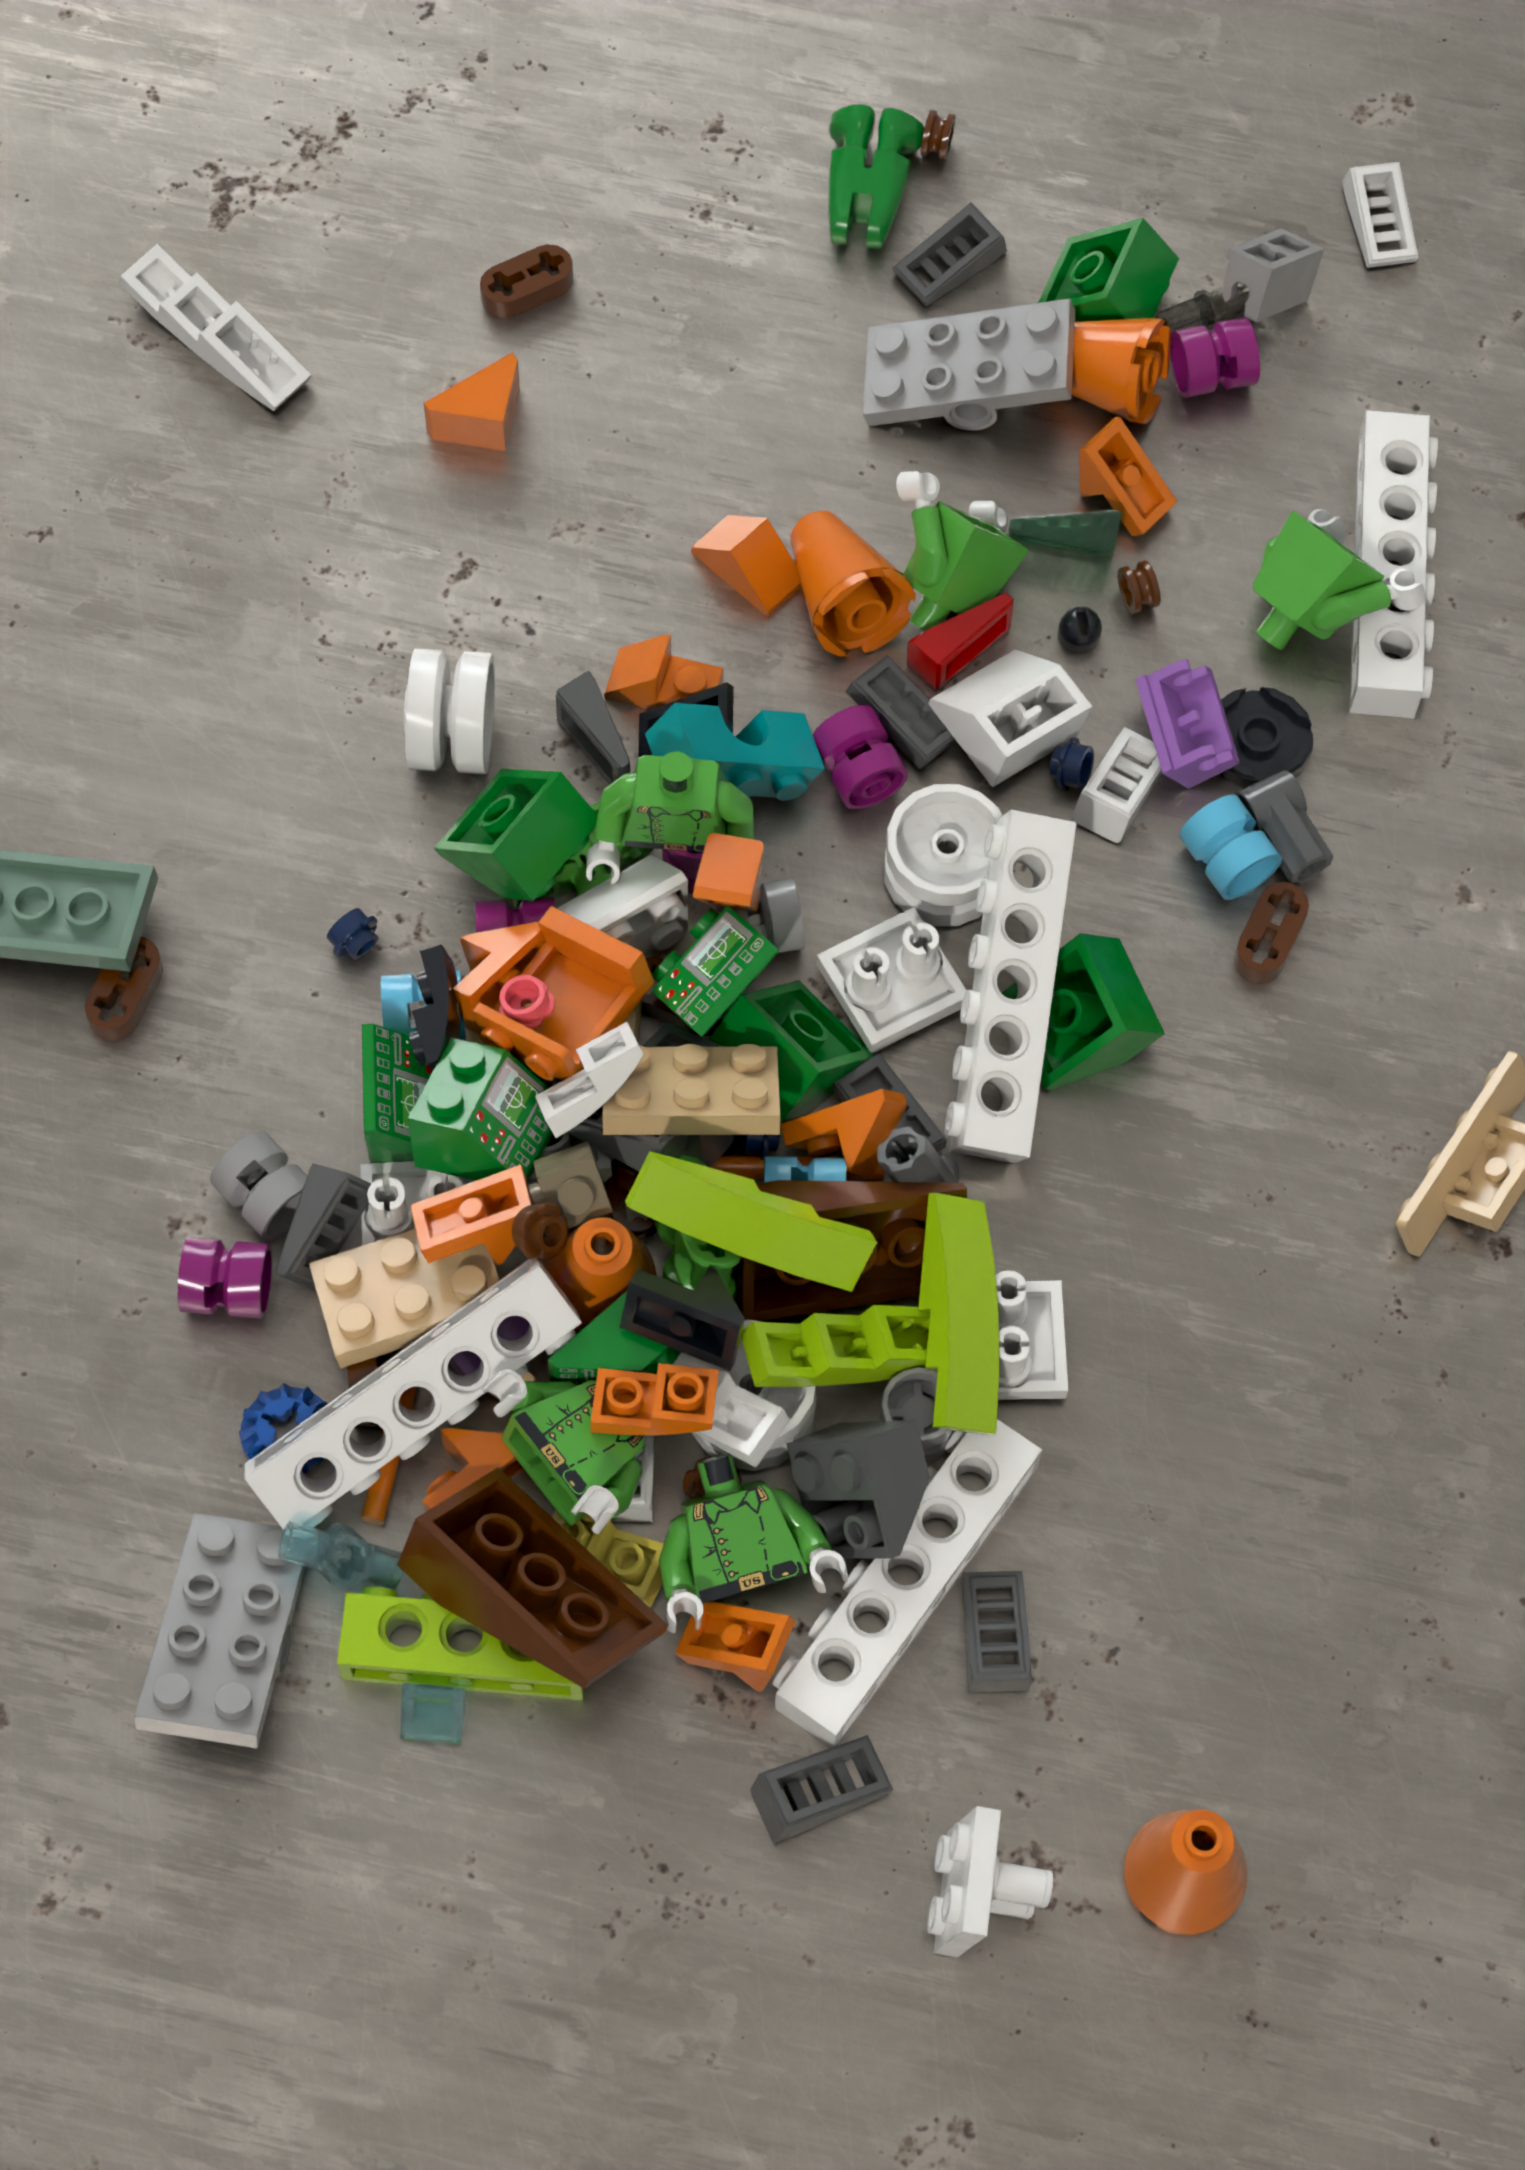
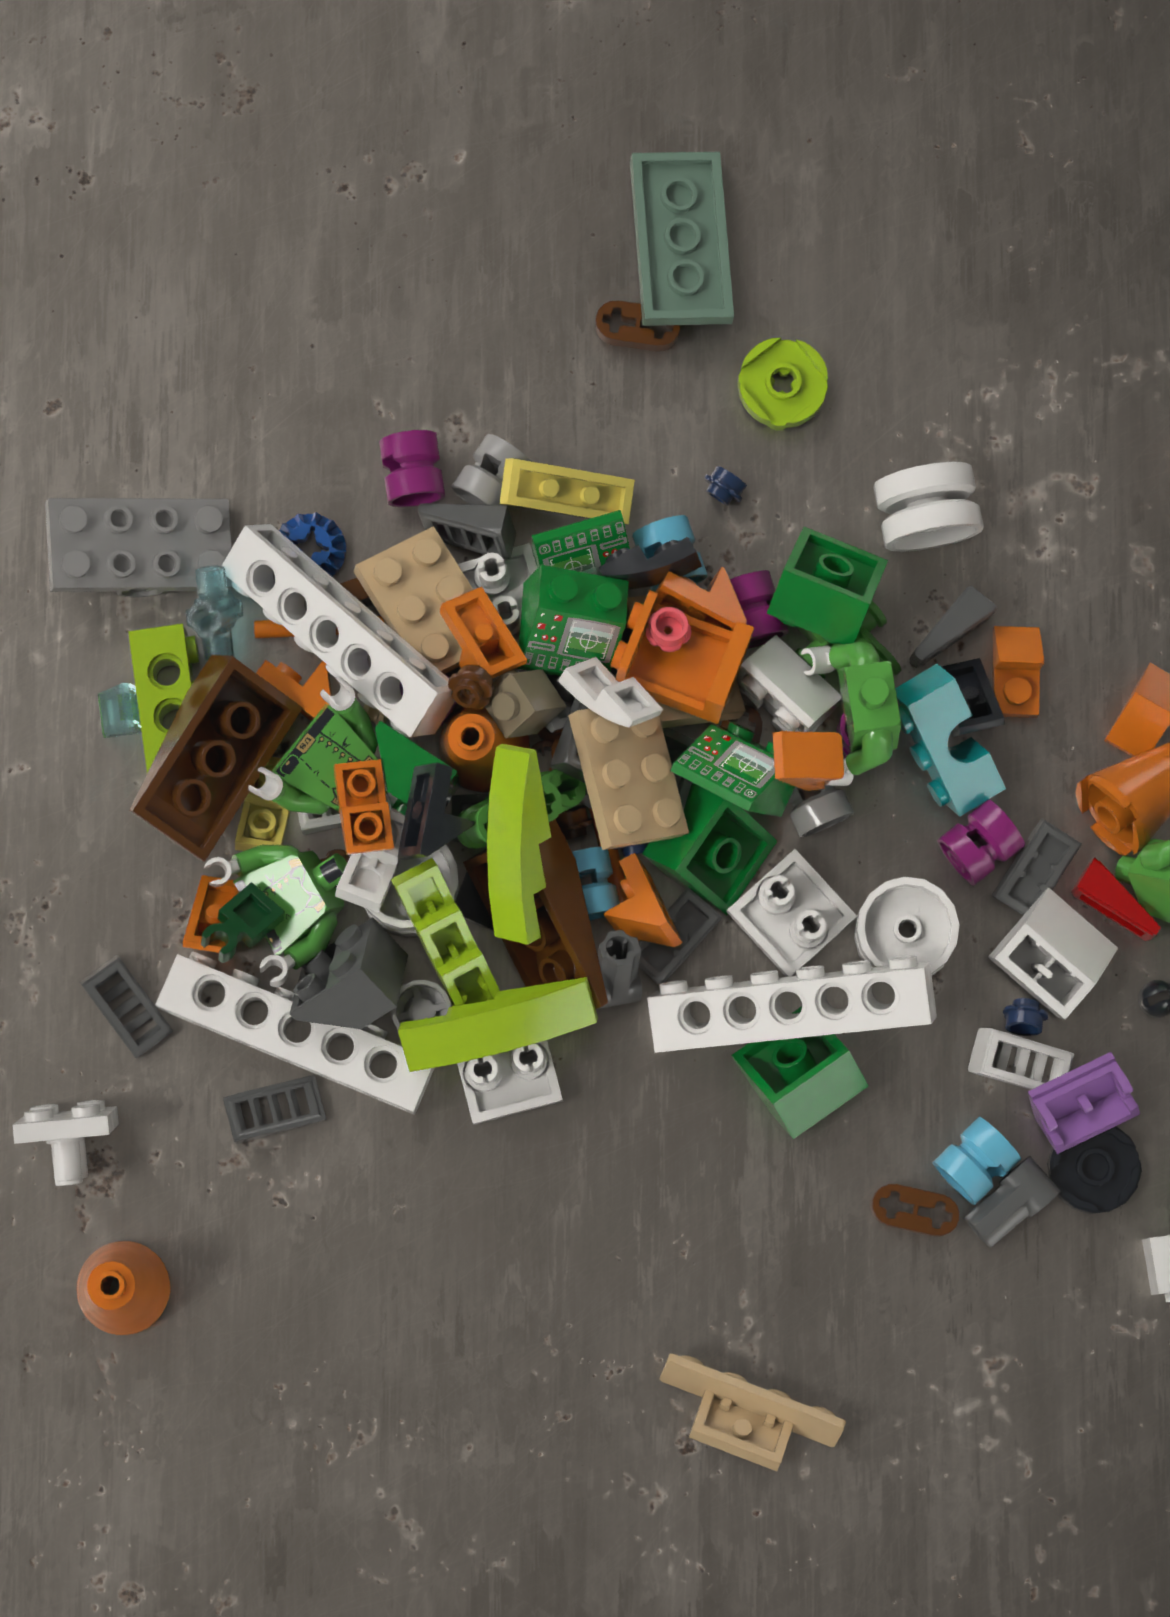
camera: 75 degrees right, 15 degrees up
none -> dark green plate [201,882,285,963]
none -> light yellow plate [499,458,635,524]
none -> lime plate [738,338,828,431]

